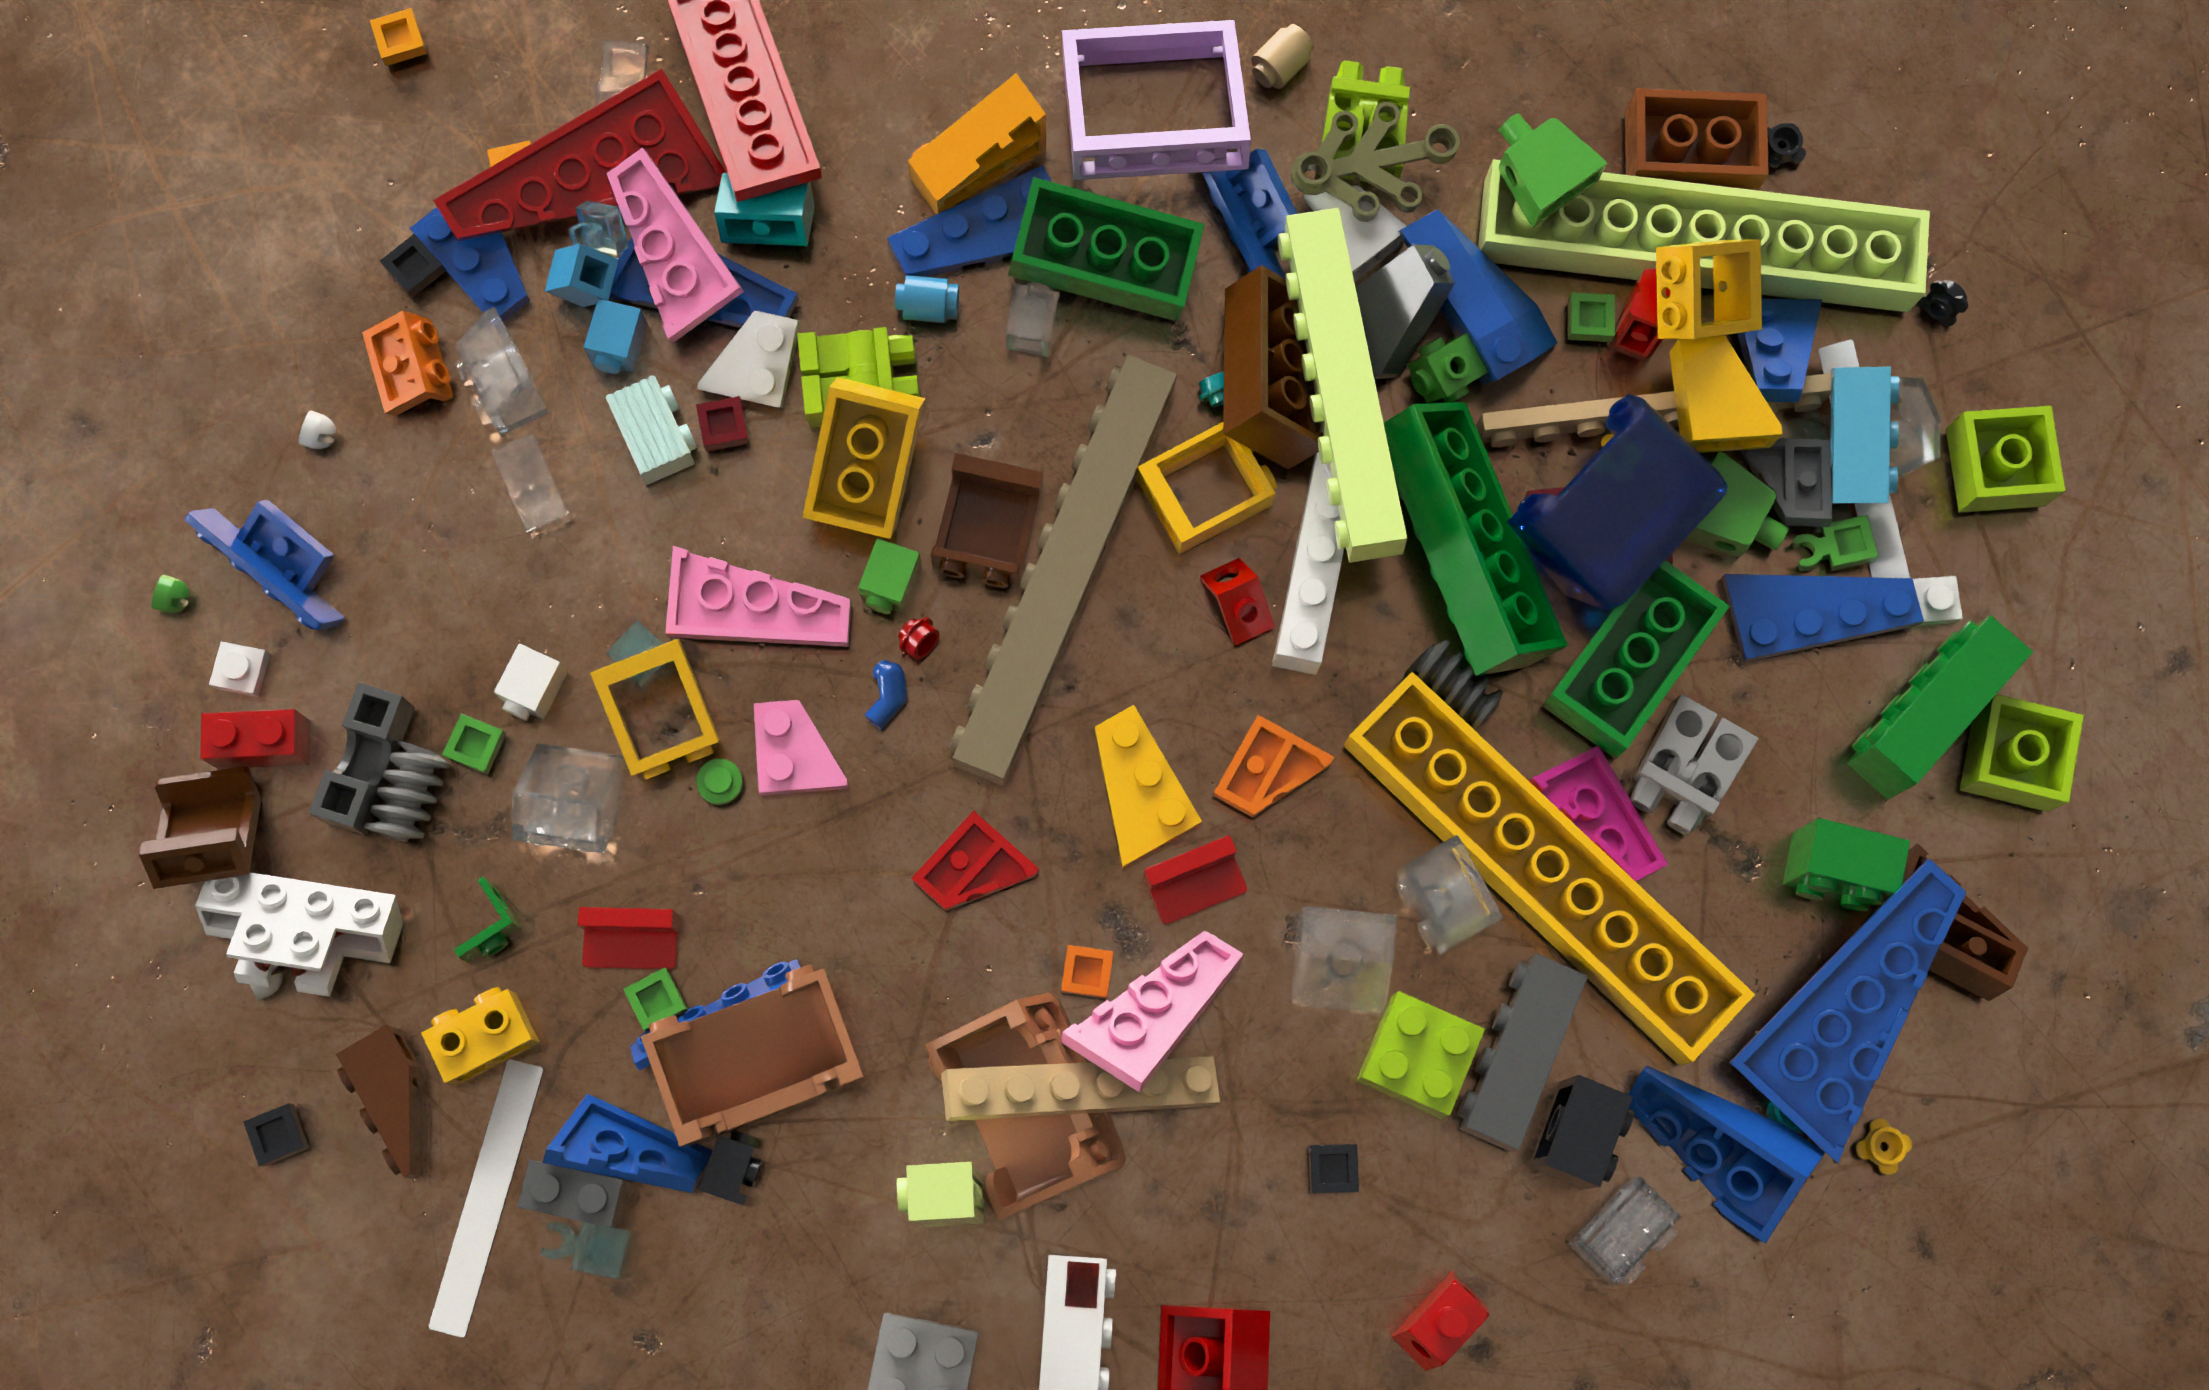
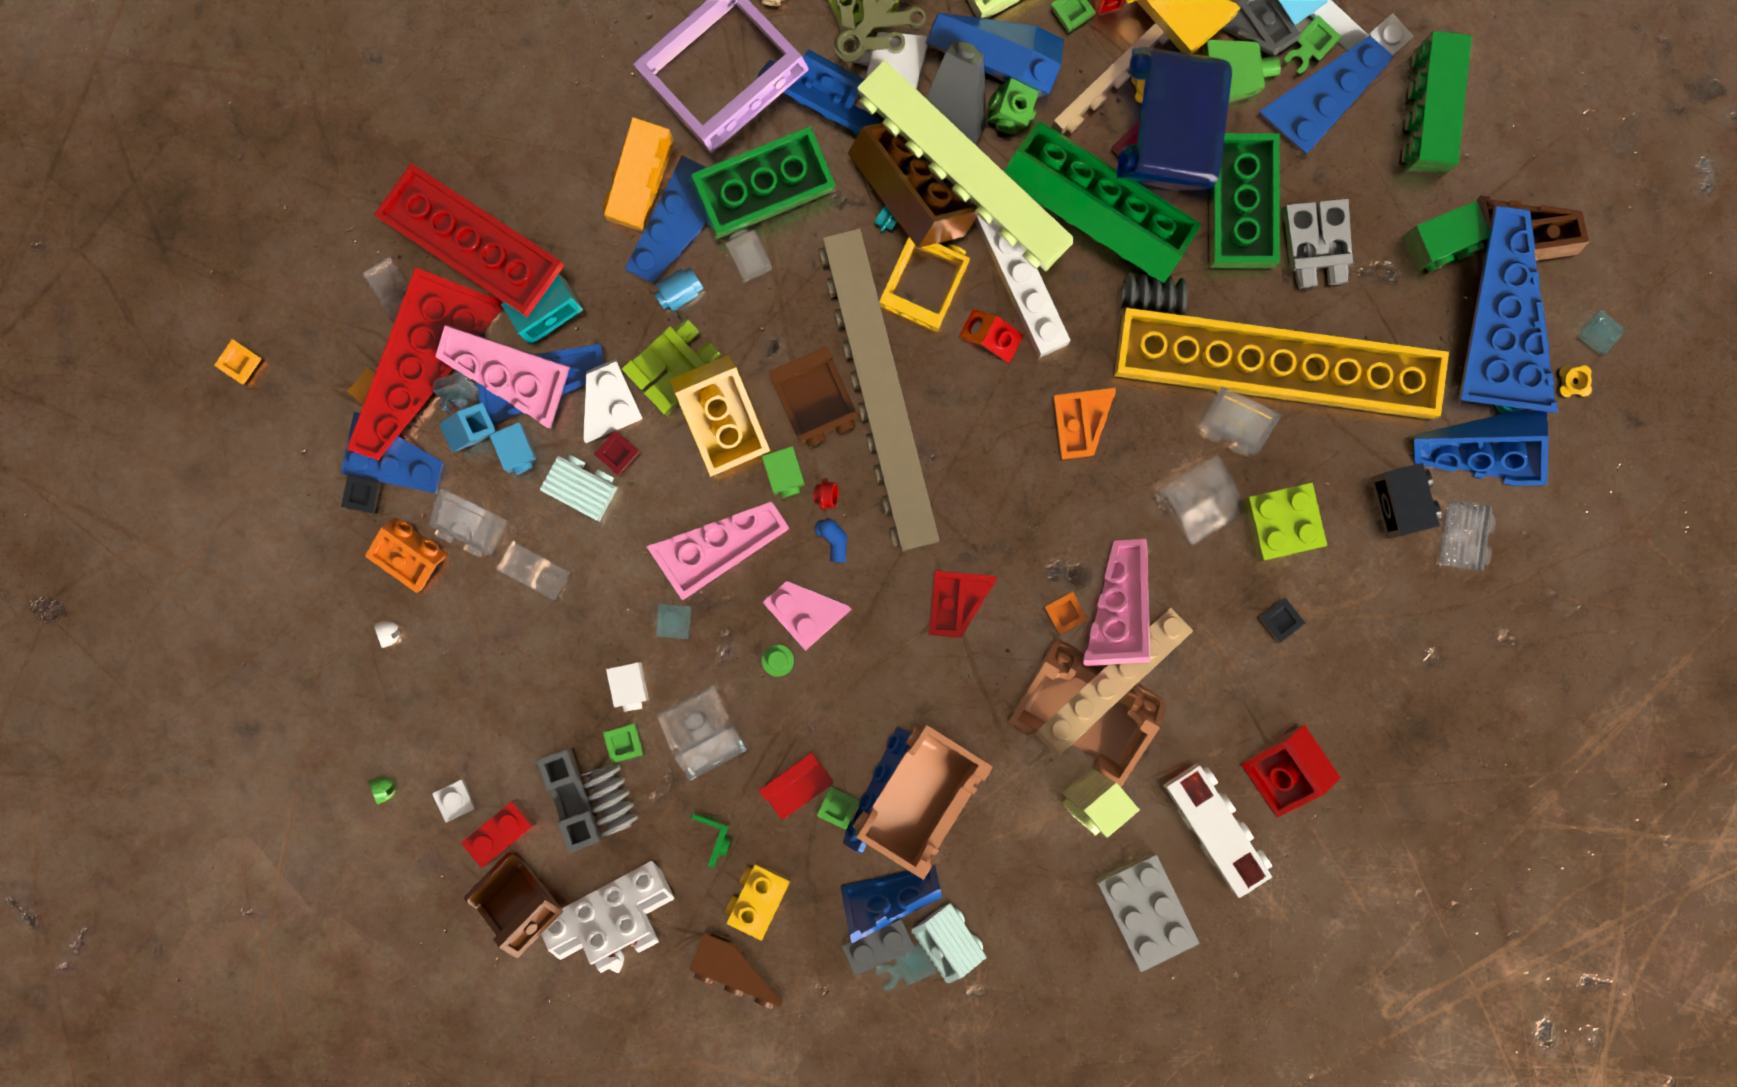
camera: 30 degrees left, 10 degrees up
blue bracket [184,500,344,631] -> none
black plate [243,1103,309,1167] -> none
white sticker [429,1059,543,1337] -> none
yellow window [590,638,720,780] -> none
black brick [699,1130,763,1206] -> none
yellow wing [1094,705,1202,869] -> none
red panel [1143,835,1247,925] -> none
red torso [1390,1271,1490,1371] -> none
dark grey brick [1457,953,1588,1152] -> none
dark pink wing [1529,746,1668,882] -> none
lime brick [1960,694,2084,812] -> none
none -> light aqua brick [912,903,987,983]
none -> clear light blue tile [1578,310,1626,356]

